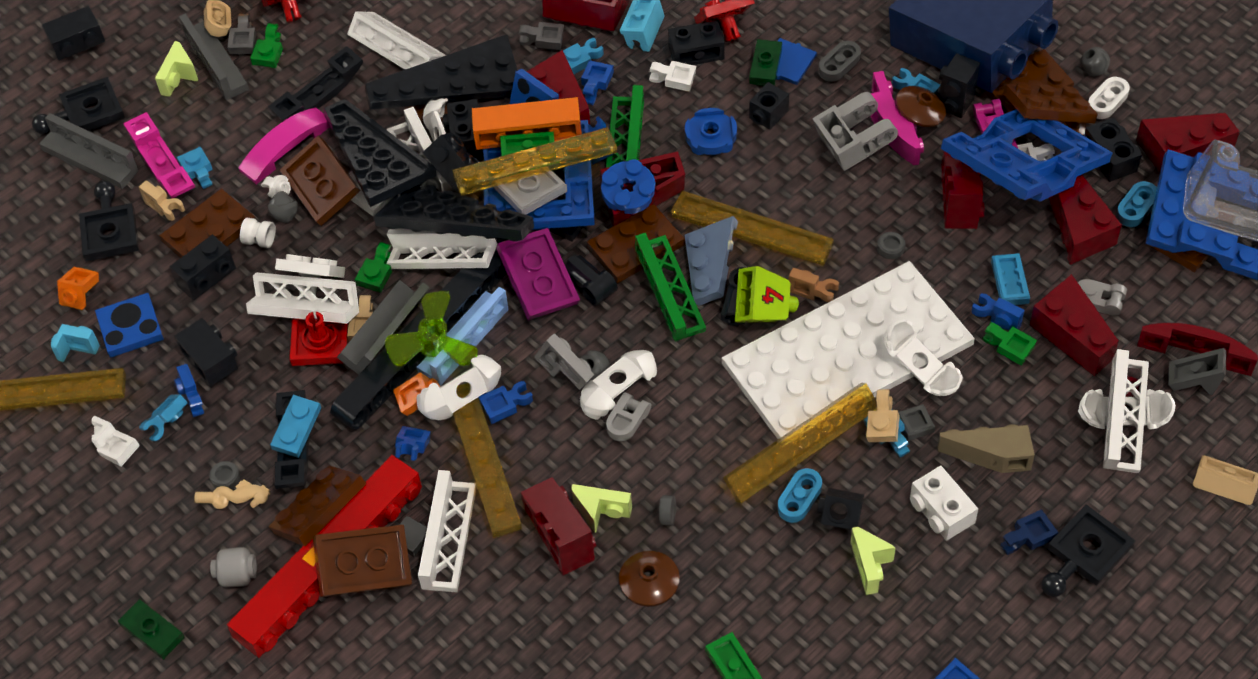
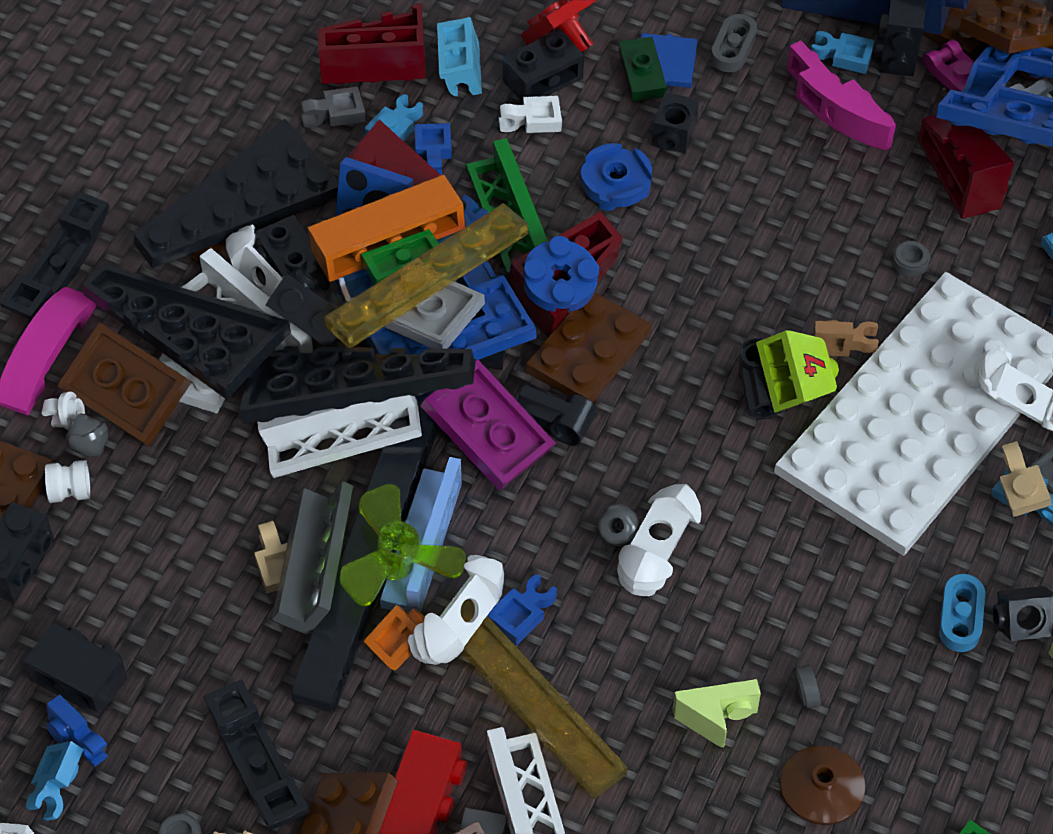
camera: 25 degrees left, 0 degrees up
white fence [246,272,359,324] -> none
dark azure plate [270,395,321,458] -> none
white plate [275,254,345,297] -> none
red plate [290,312,349,366] -> none
white fence [347,11,446,70] -> none
green plate [355,242,393,293] -> none
blue plate [395,426,431,461] -> none
dark red wedge [521,477,597,576] -> none
light grey plate [534,333,594,390] -> none
light grey plate [606,392,651,441] -> none
green fence [635,232,706,342] -> none
clear yellow plate [672,191,834,266] -> none
sand blue wing [685,216,738,306] -> none
clear yellow plate [723,383,877,503] -> none
light grey brick [812,92,898,171] -> none
reddish brown dish [895,86,946,127] -> none

